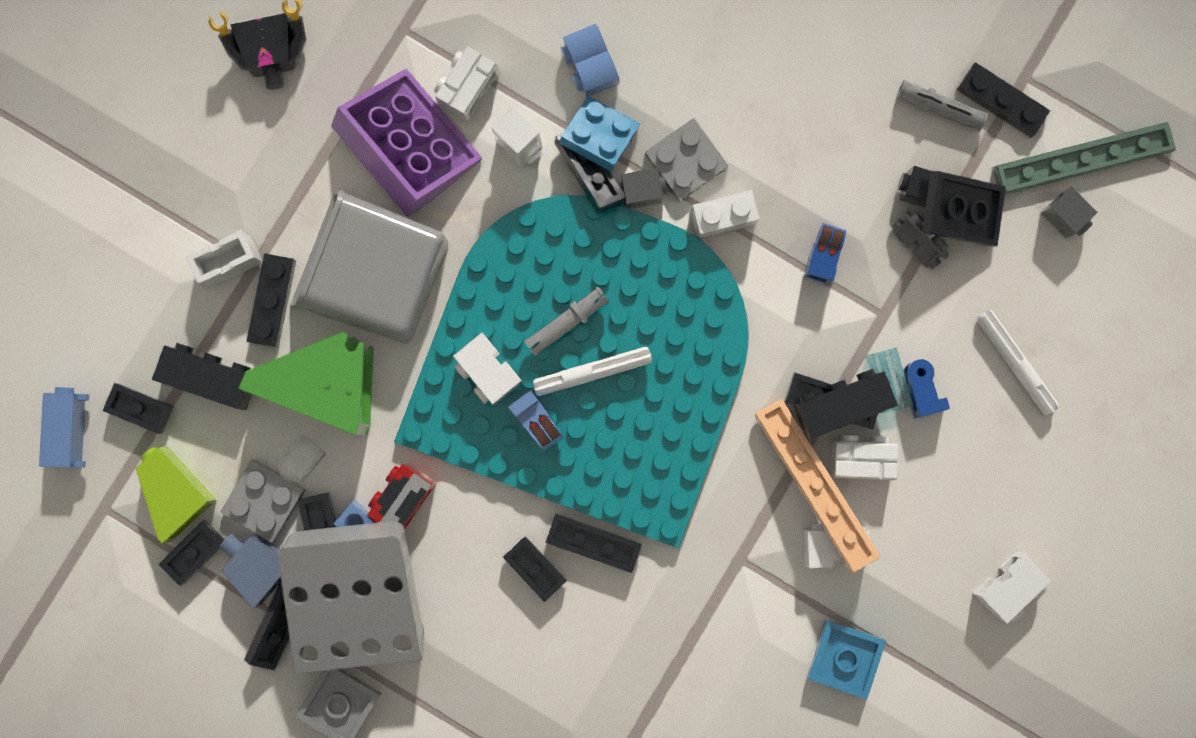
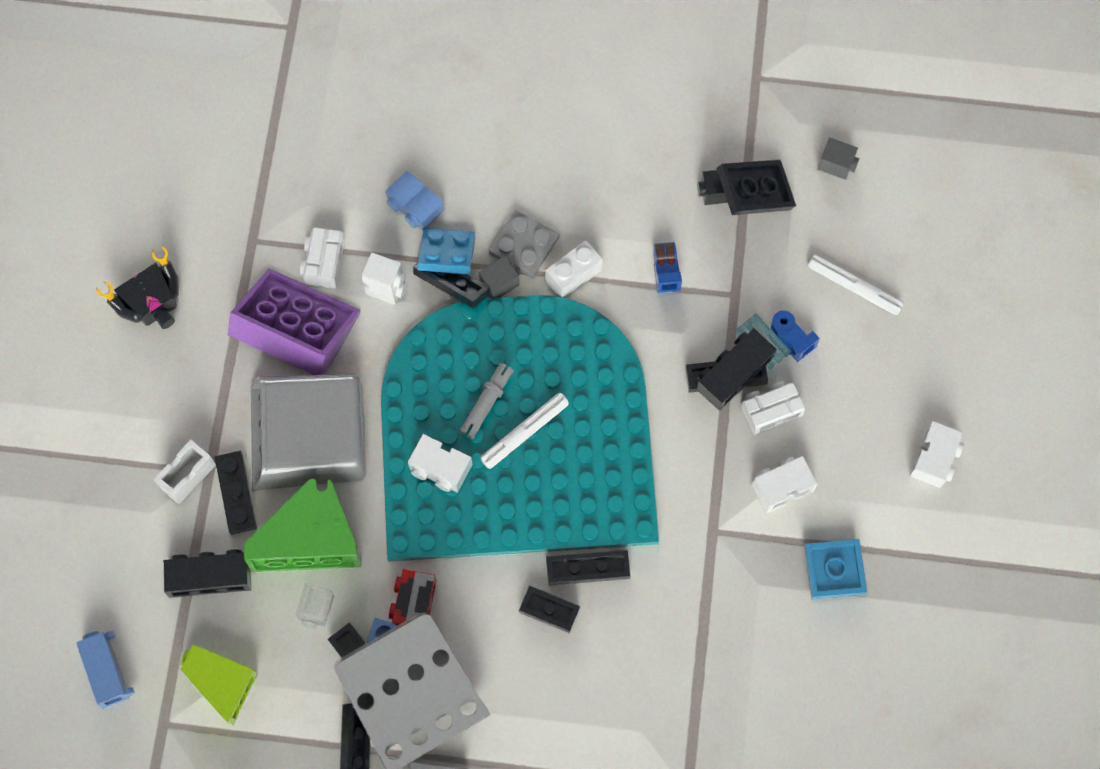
camera: 25 degrees left, 15 degrees down
black plate [102,383,174,434] -> none
black plate [158,520,225,586] -> none
sand blue torso [219,534,281,609] -> none
light grey plate [220,459,306,543] -> none
medium blue leg [508,390,564,452] -> none
light nougat plate [755,399,881,574] -> none
dark grey hinge [891,210,949,270] -> none
light grey pin [896,79,988,131] -> none
black plate [956,62,1051,138] -> none
sand green tile [992,122,1176,195] -> none

